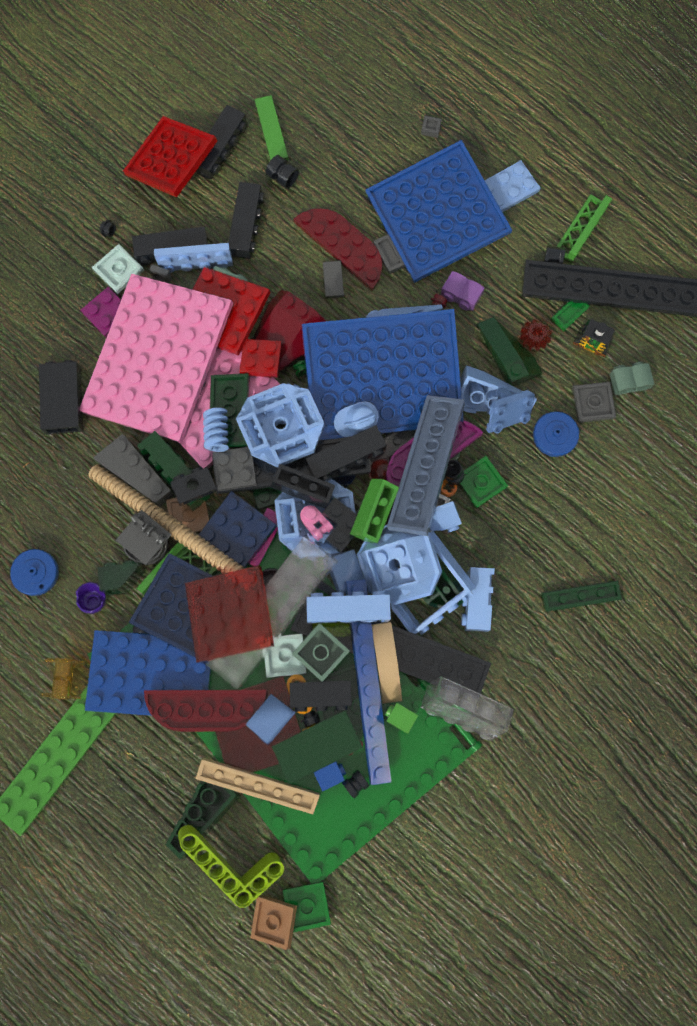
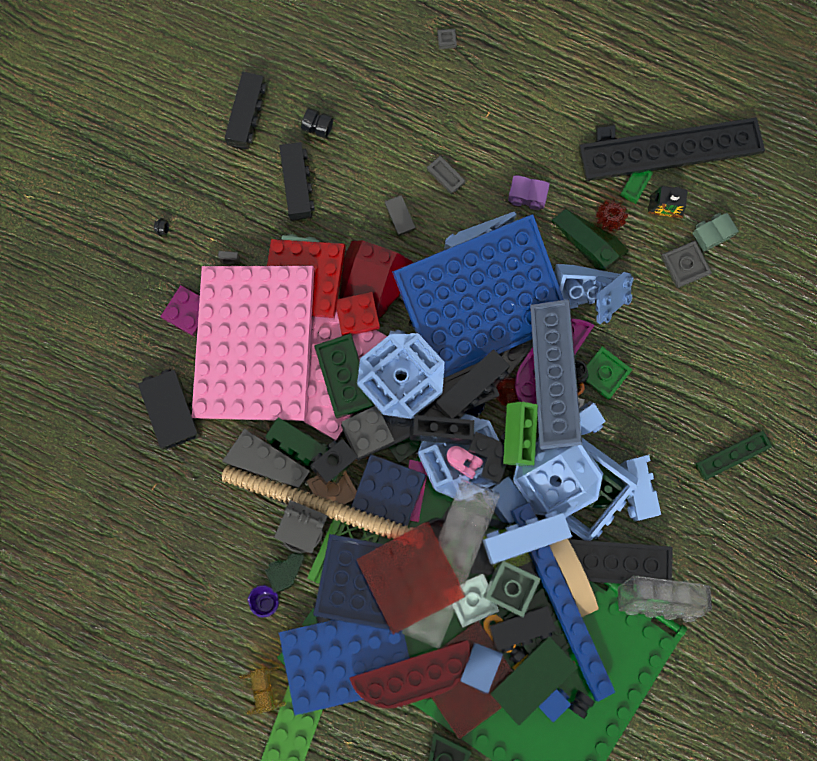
camera: 20 degrees left, 0 degrees up
blue wheel [10,549,59,596] -> none
light aqua plate [92,244,144,294] -> none
red plate [123,116,218,197] -> none
black brick [132,226,208,265] -> none
light blue plate [154,243,233,273] -> none
tan plate [195,757,320,814] -> none
light blue piece [203,408,229,452] -> none
bright green tile [254,95,288,161] -> none
dark red plate [293,208,382,291] -> none
green bush [293,360,307,376] -> none
light blue piece [334,401,379,437] -> none
blue plate [365,140,512,283] -> none
bright green brick [384,703,418,734] -> none
dark red plate [430,294,448,308] -> none
light blue plate [485,160,540,212] -> none
blue wheel [533,411,579,457] -> none
bright green fence [557,194,612,263] -> none

